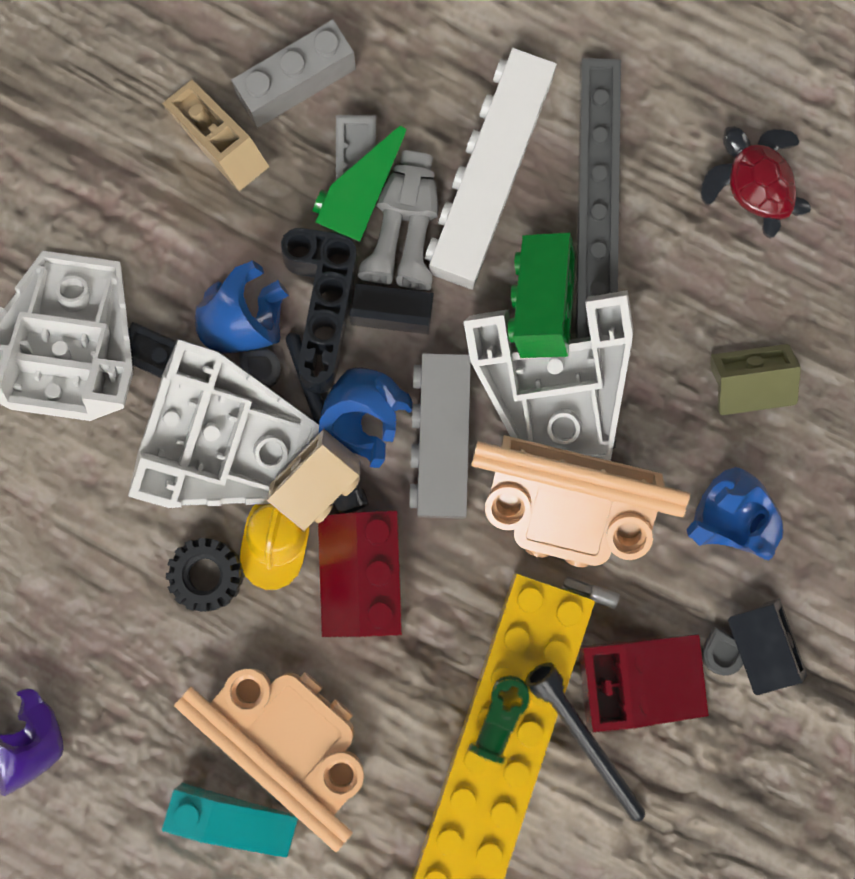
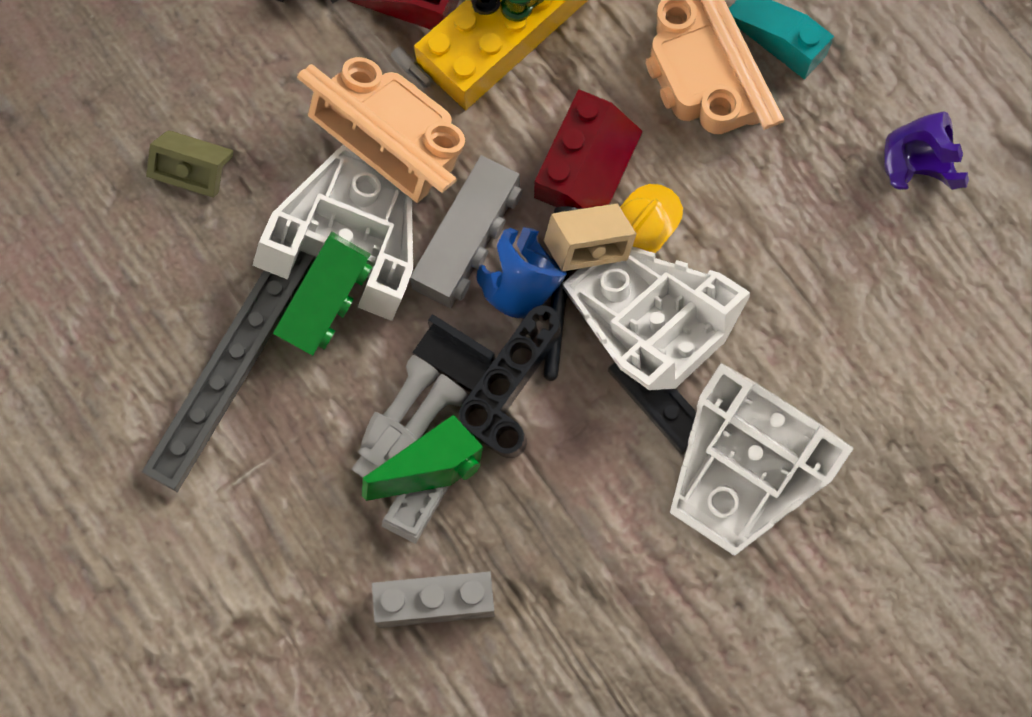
camera: 150 degrees left, 10 degrees down
tan slope [162,80,269,191] -> none
black tyre [166,538,243,612] -> none
blue piece [195,260,289,354] -> none
dark grey tile [239,348,282,388] -> none
white brick [424,48,557,290] -> none
blue piece [686,467,784,560] -> none
animal [700,126,811,239] -> none

